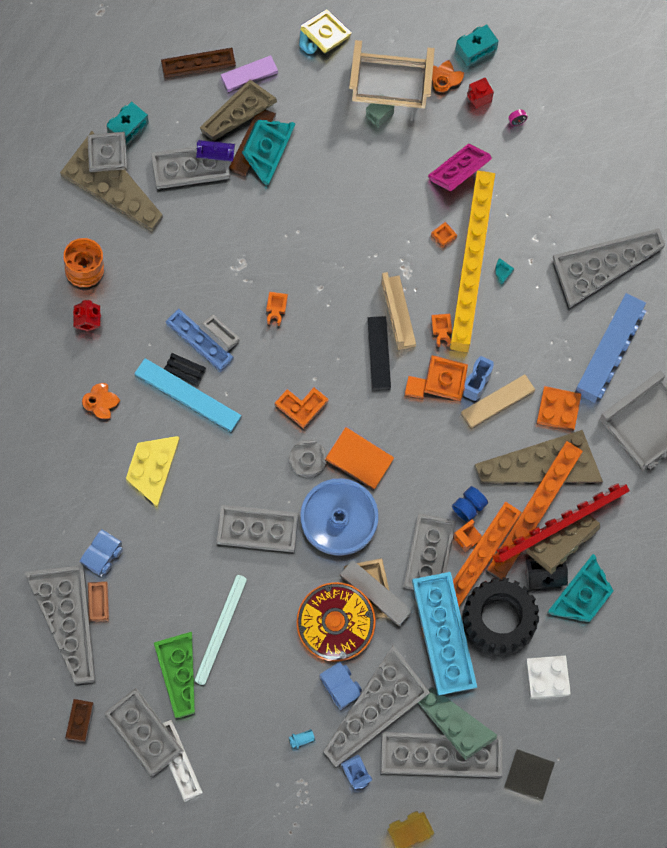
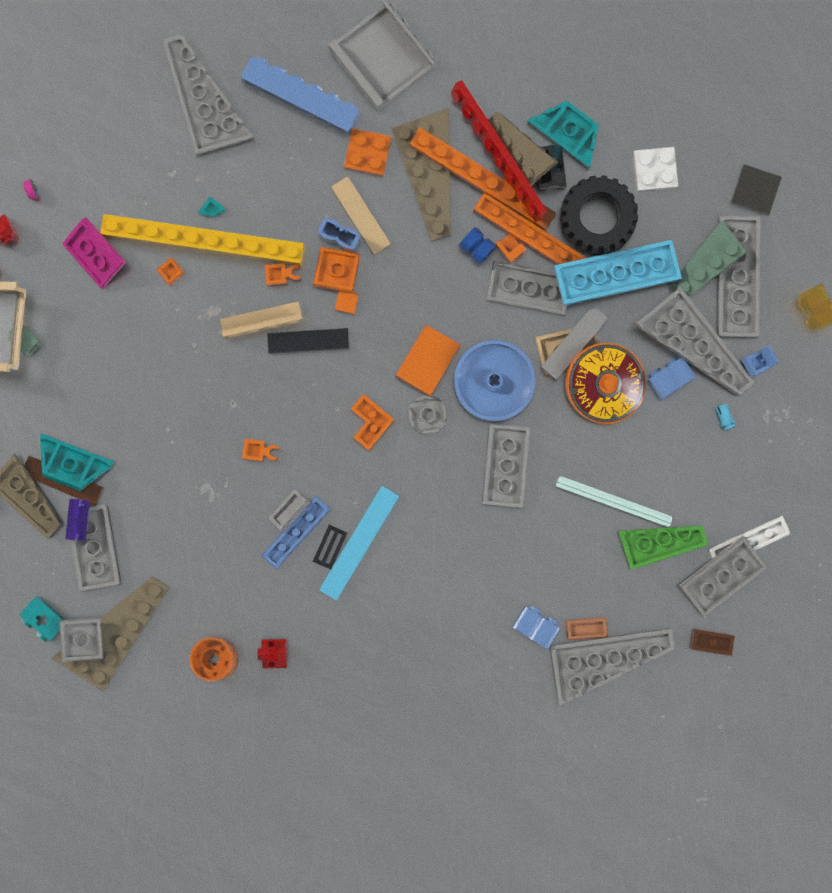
camera: 85 degrees left, 15 degrees up
orange plate [82,383,120,419] -> none
light yellow wing [126,436,180,507] -> none

